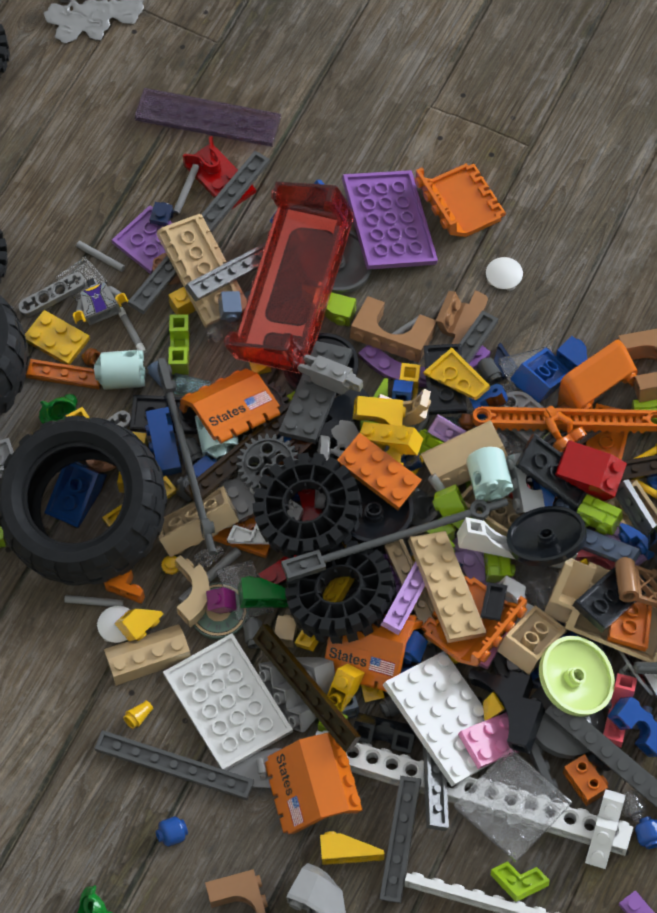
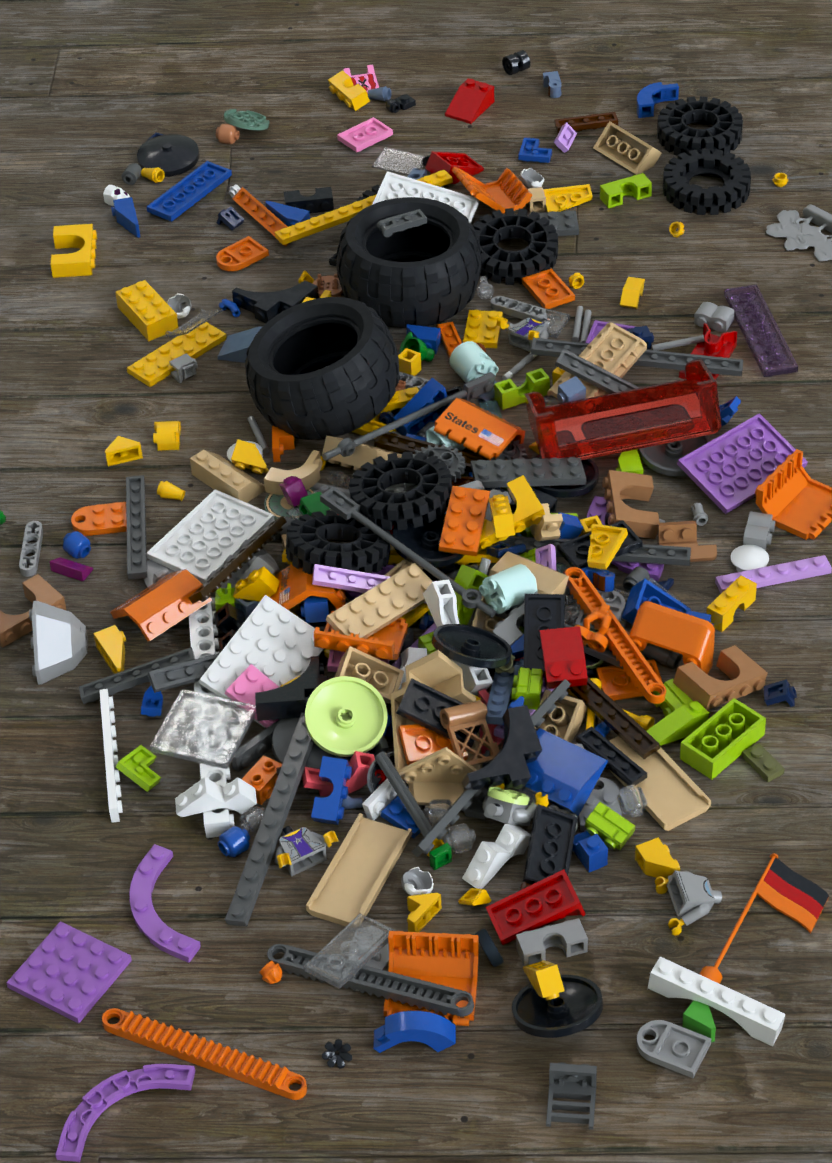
camera: 65 degrees right, 20 degrees down
light grey hinge [297,355,363,395] -> none
black tile [480,582,508,621] -> none
none -> light grey beam [19,521,43,577]
none -> magenta slope [50,557,93,581]
none -> orange plate [71,502,127,536]
none -> yellow slope [105,436,143,467]
none -> blue plate [141,685,163,717]
none -> yellow cylinder [153,421,181,451]
none -> blue slope [406,324,441,354]
none -> orange plate [522,268,575,310]
none -> yellow plate [568,273,584,289]
none -> light grey bar [580,310,592,343]
none -> yellow slope [620,277,645,309]
none -> yellow plate [669,221,685,238]
none -> light grey pin [691,503,708,526]
none -> light grey brick [694,302,734,332]
none -> yellow arch [706,575,757,632]
none -> lavender plate [715,555,832,593]
none -> light grey brick [743,511,776,550]

